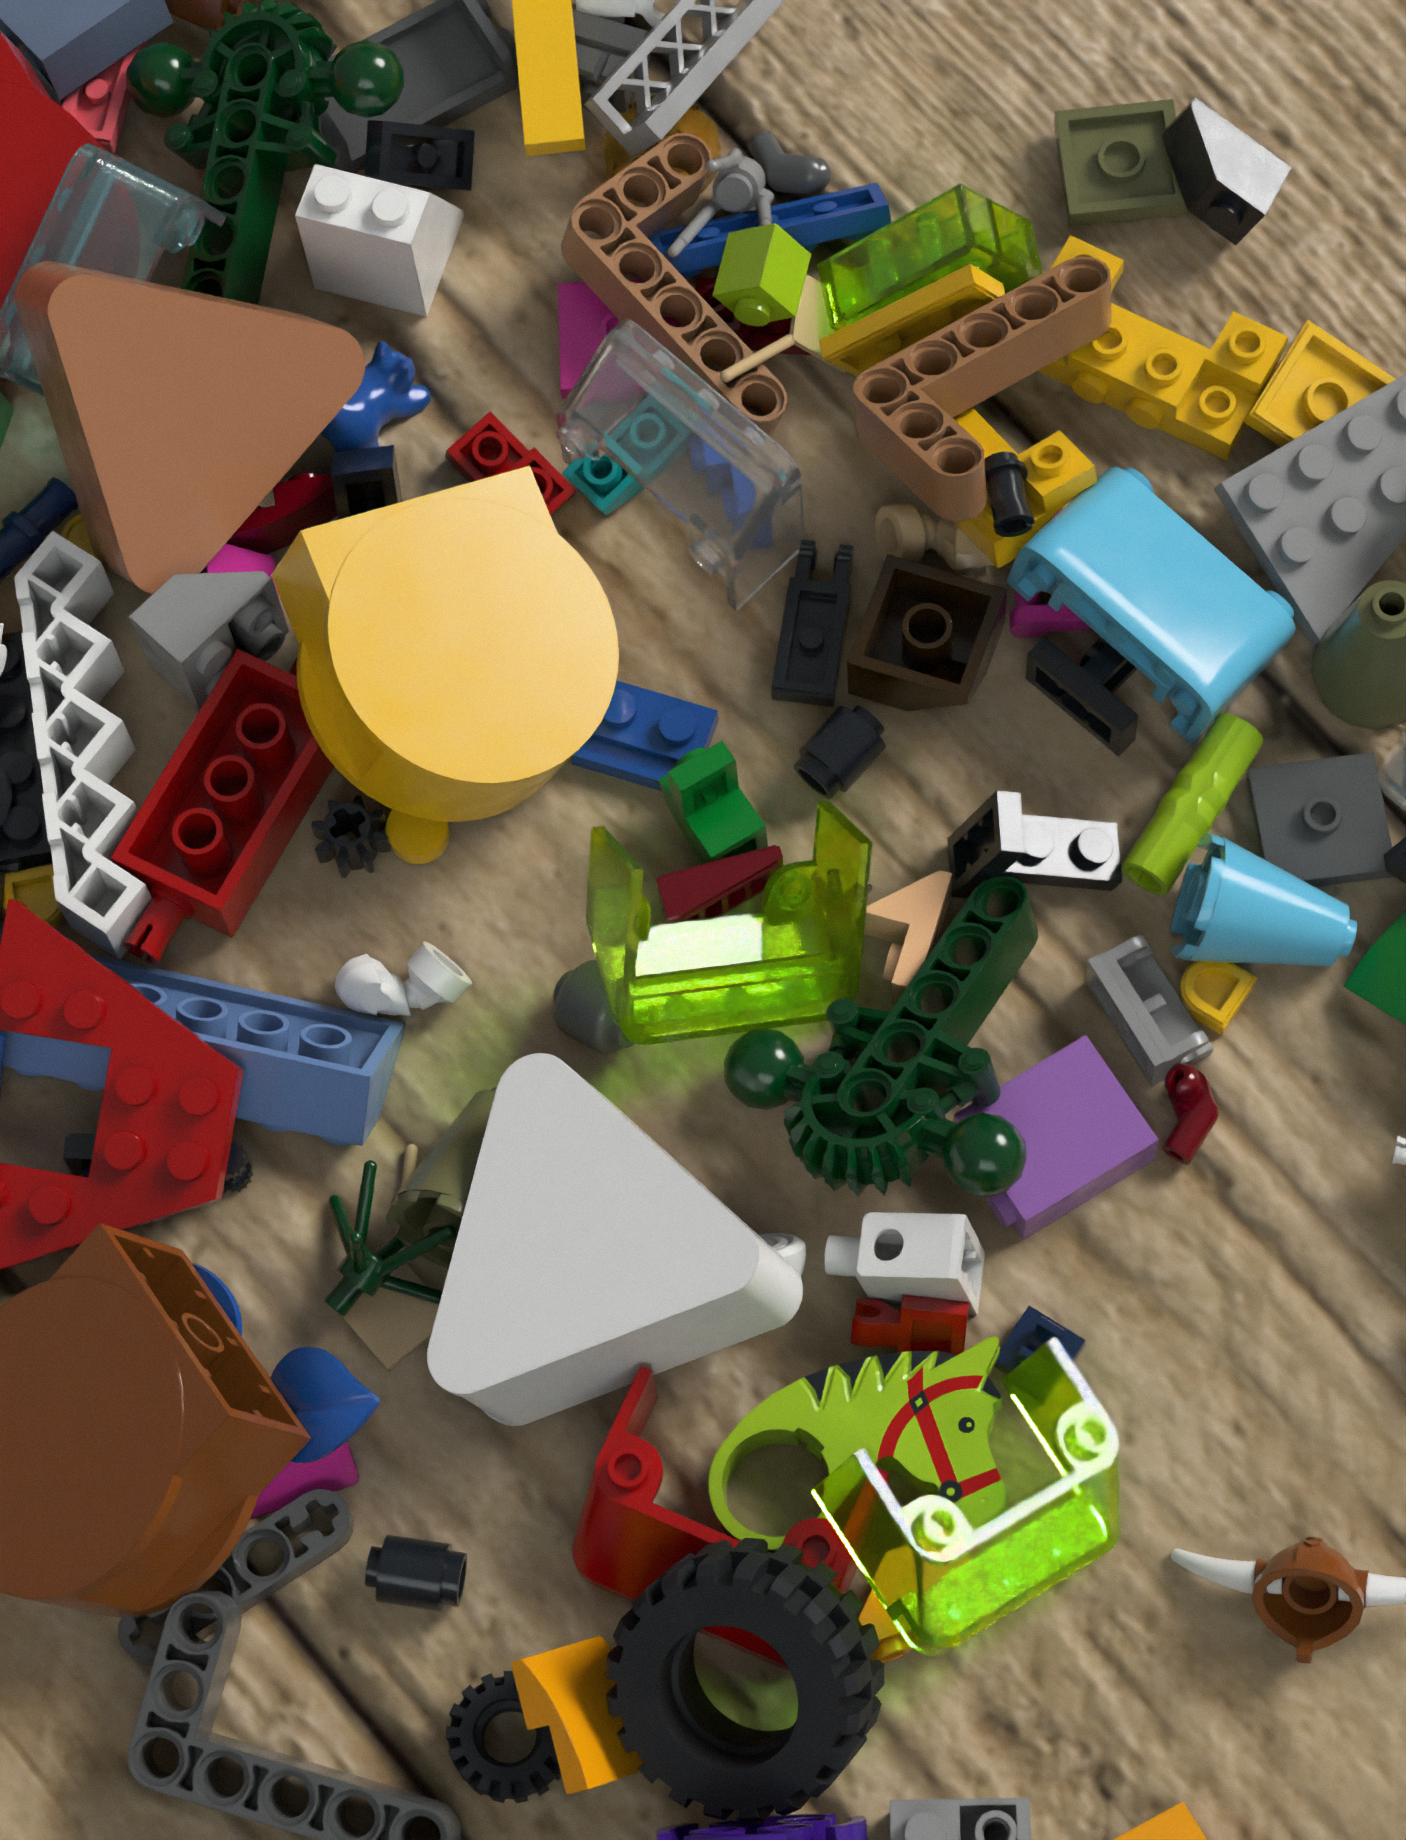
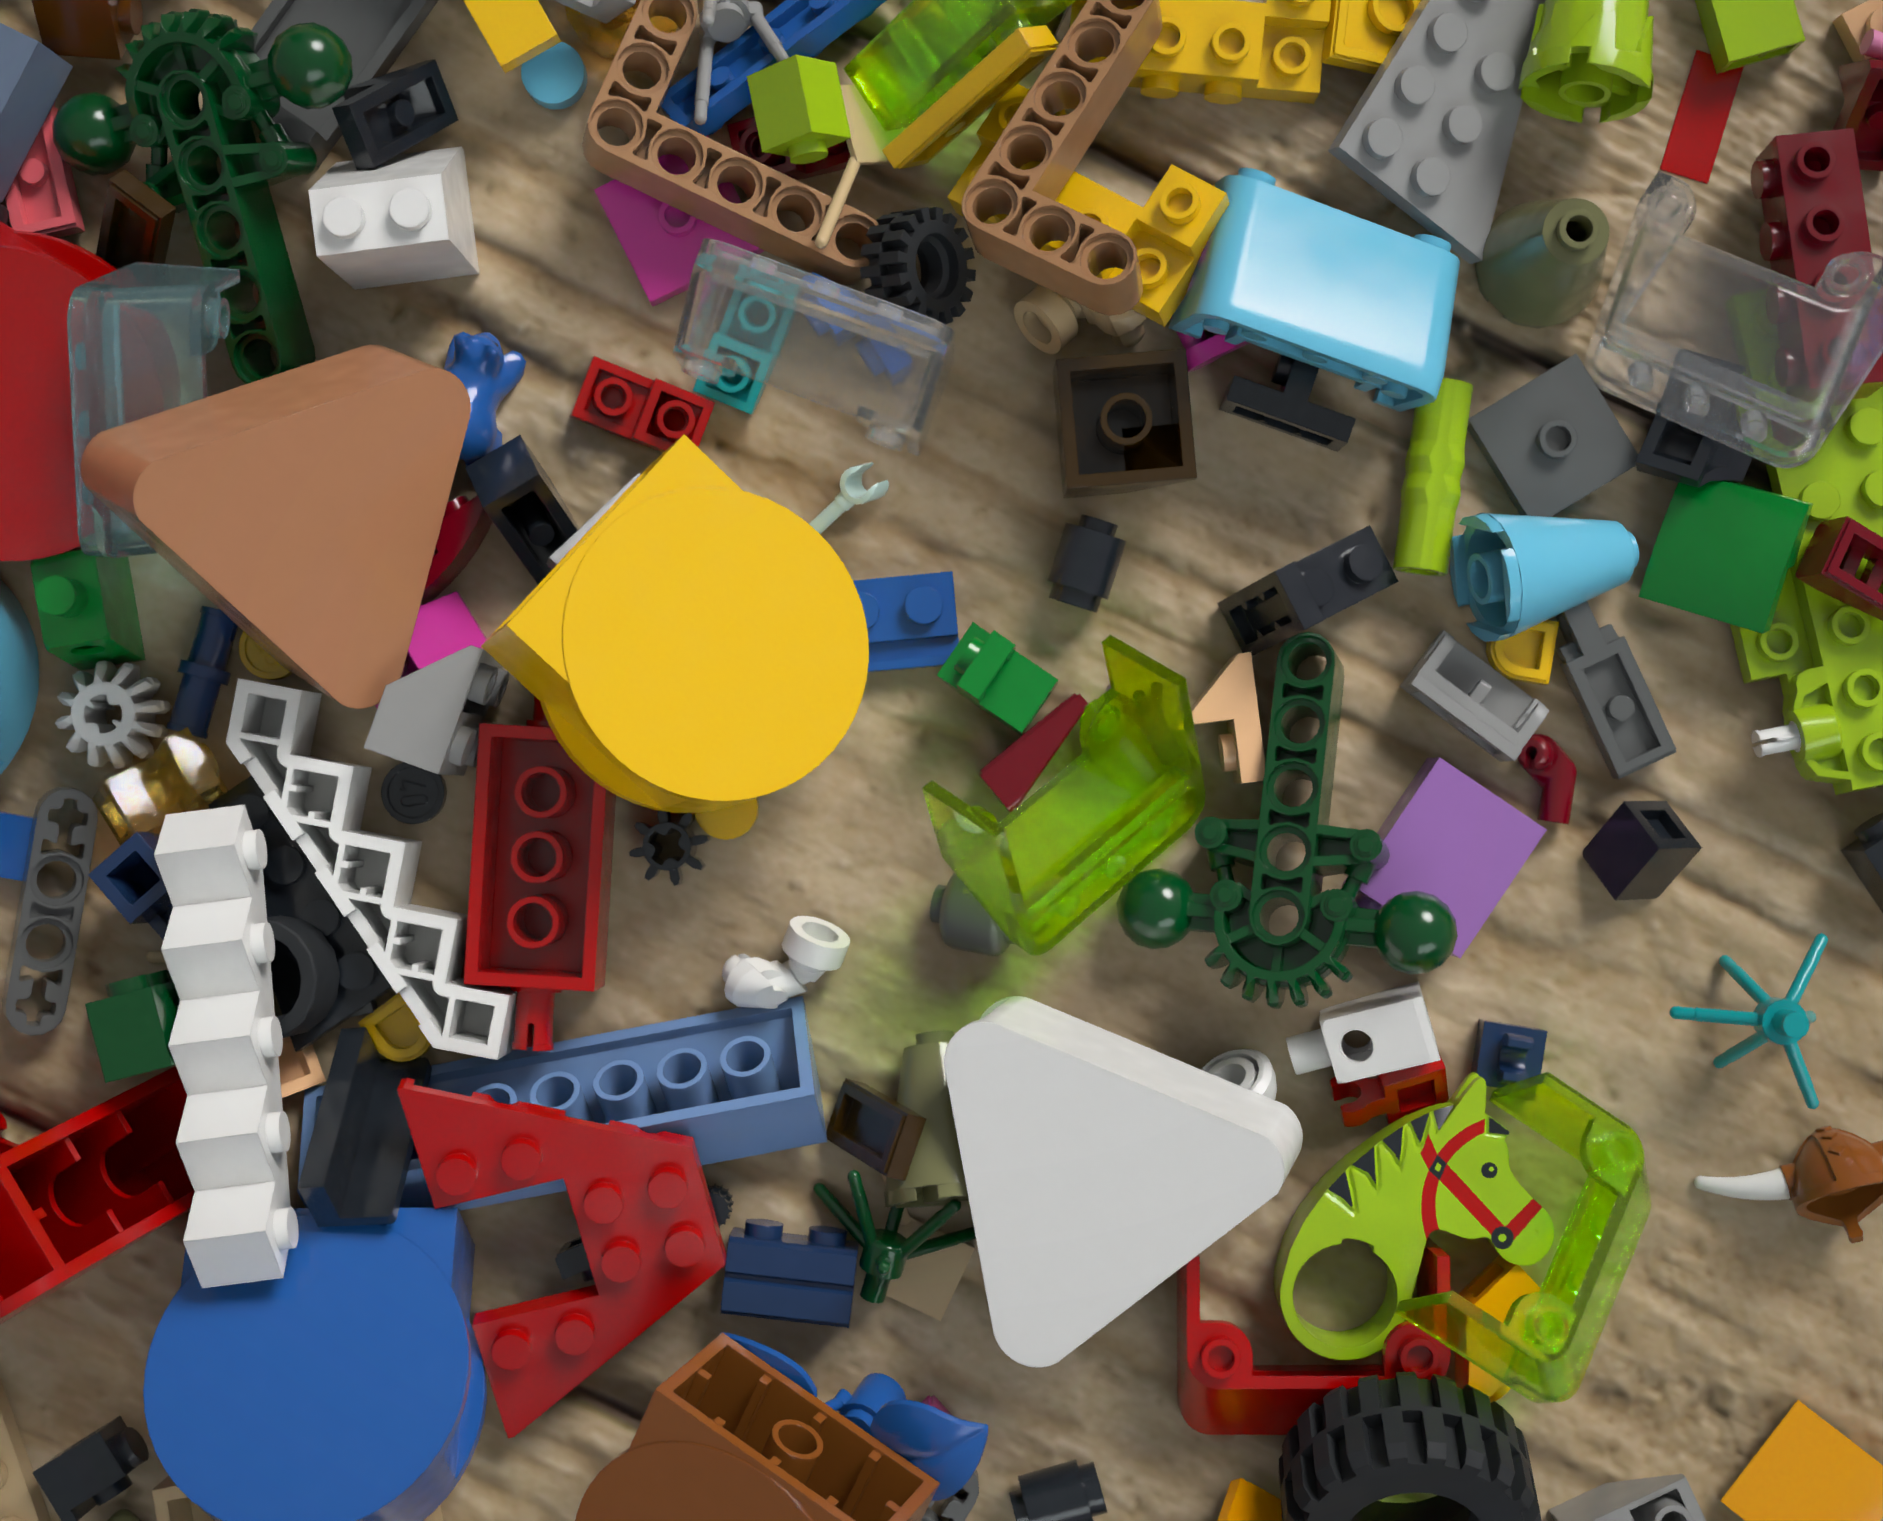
camera: 30 degrees left, 20 degrees up
black hinge [771,539,854,707] -> none
black pin [985,452,1035,537] -> none
none -> dark brown tile [96,169,176,302]
none -> black piece [381,762,447,824]
none -> medium azure tile [521,42,587,110]
none -> dark blue brick [720,1219,859,1328]
none -> light aqua hand [809,462,889,534]
none -> dark brown tile [826,1078,926,1181]
none -> black tyre [860,207,976,329]
none -> dark grey hinge [1555,601,1677,779]
none -> black panel [1582,801,1702,901]
none -> teal plant [1669,933,1828,1109]

